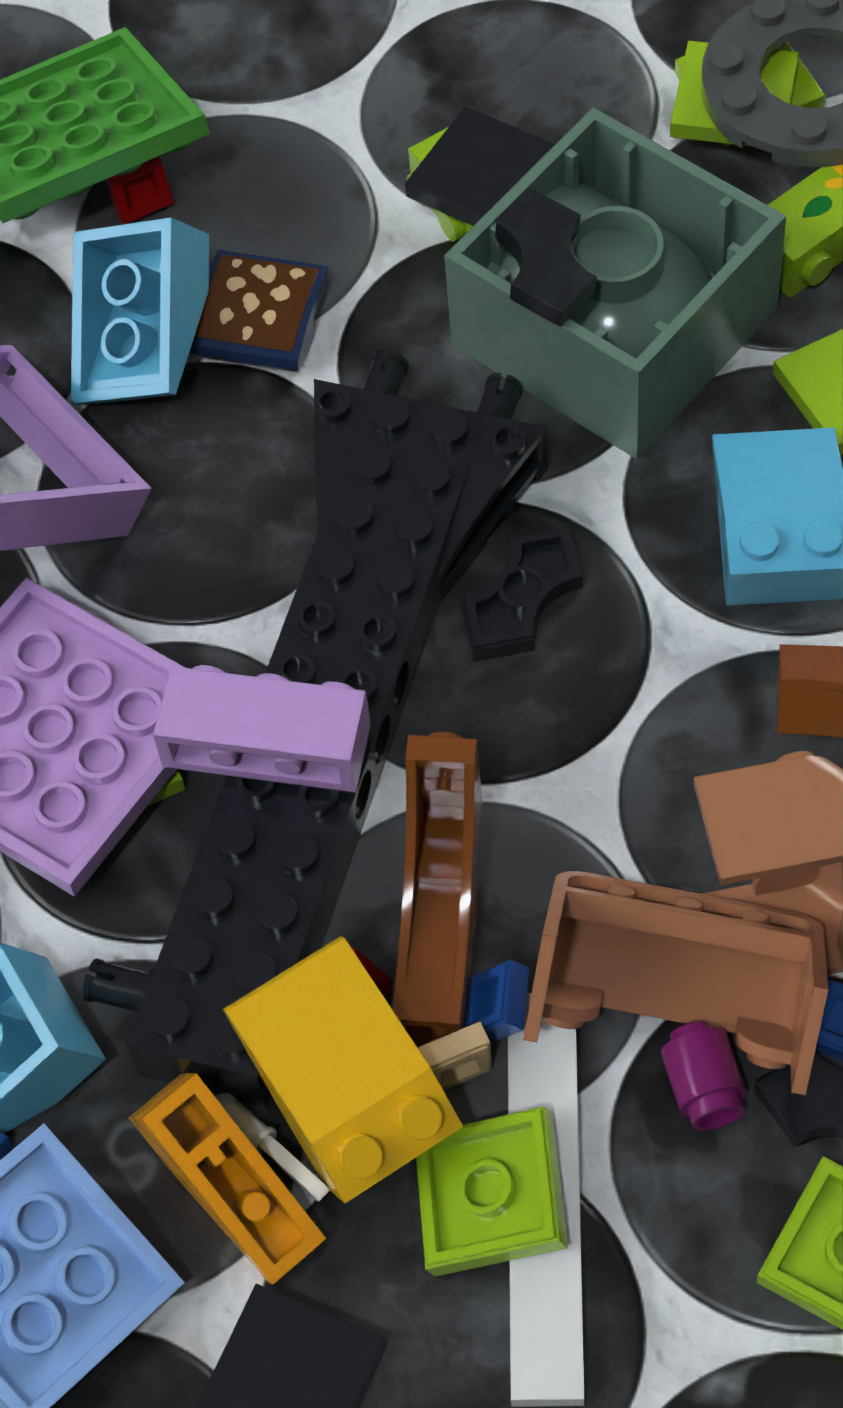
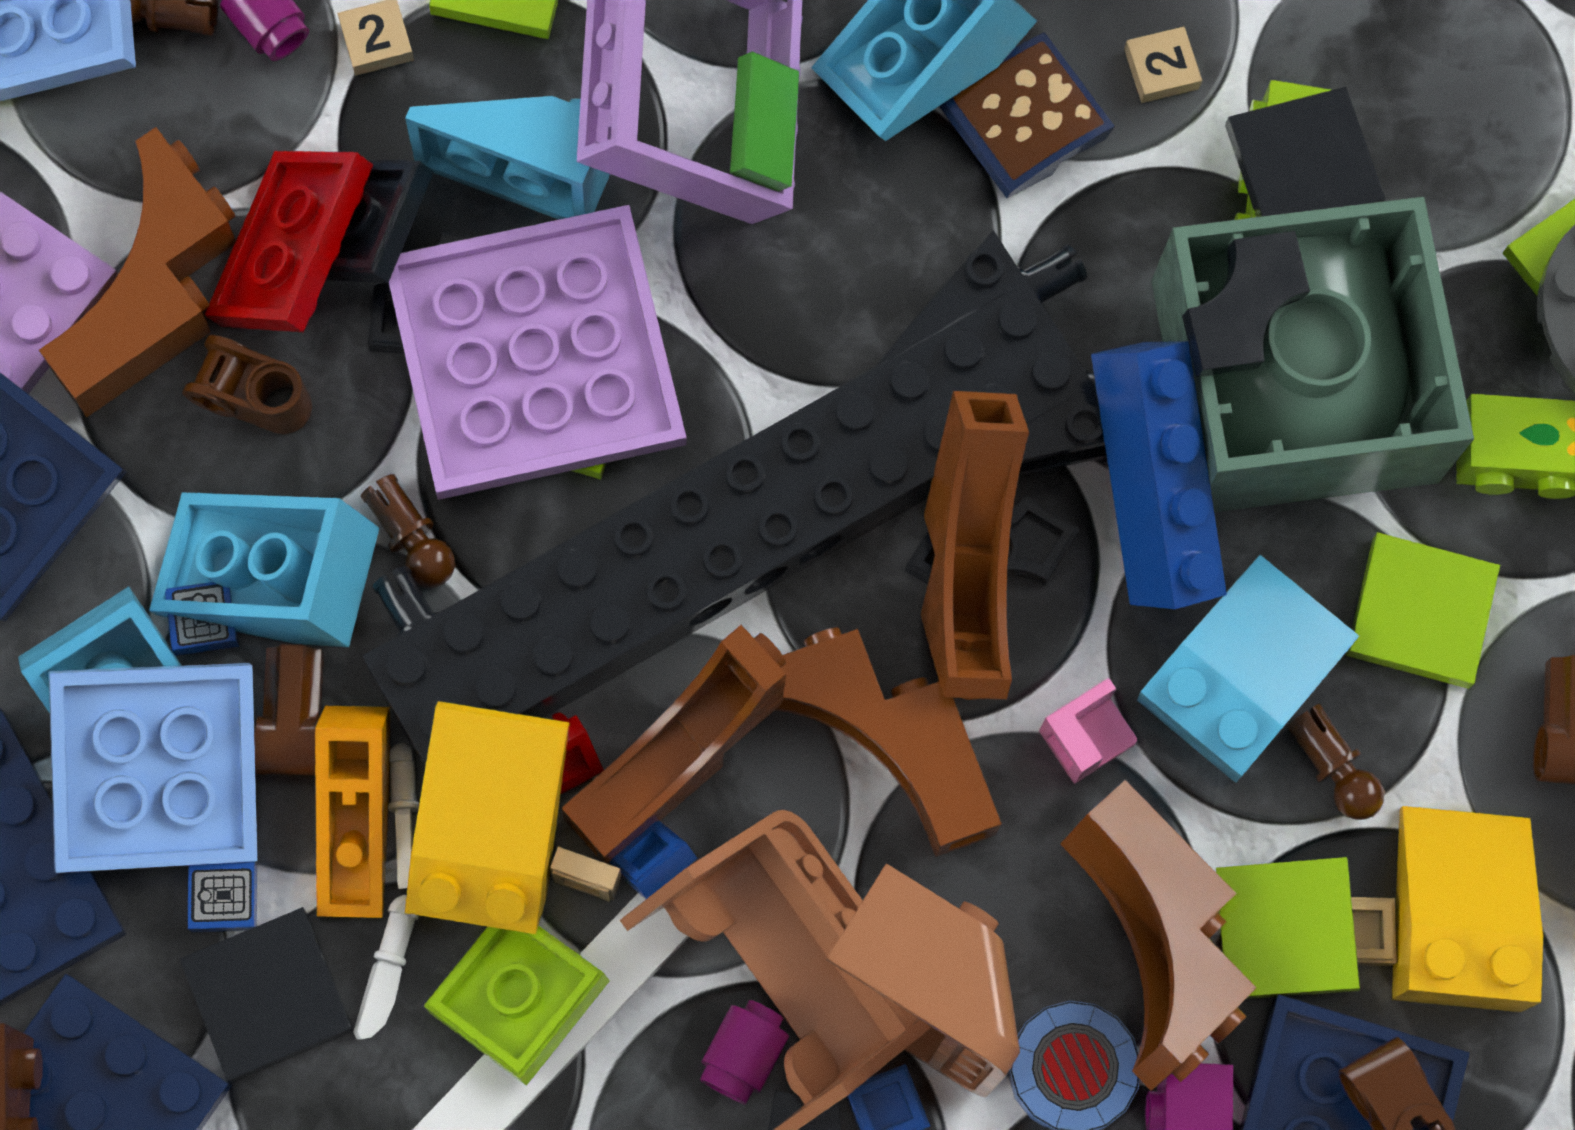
camera: 30 degrees right, 15 degrees up
lavender brick [153,665,371,793] -> none
none -> tile [188,862,257,932]
none -> reddish brown piece [254,644,324,775]
none -> white piece [353,895,419,1039]
none -> reddish brown pin [360,474,455,588]
none -> bright green tile [730,51,799,192]
none -> dark orange arch [775,627,1002,857]
none -> dark orange arch [921,391,1029,700]
none -> bright pink panel [1039,678,1137,784]
none -> blue brick [1091,341,1227,609]
none -> tan tile [1124,26,1202,103]

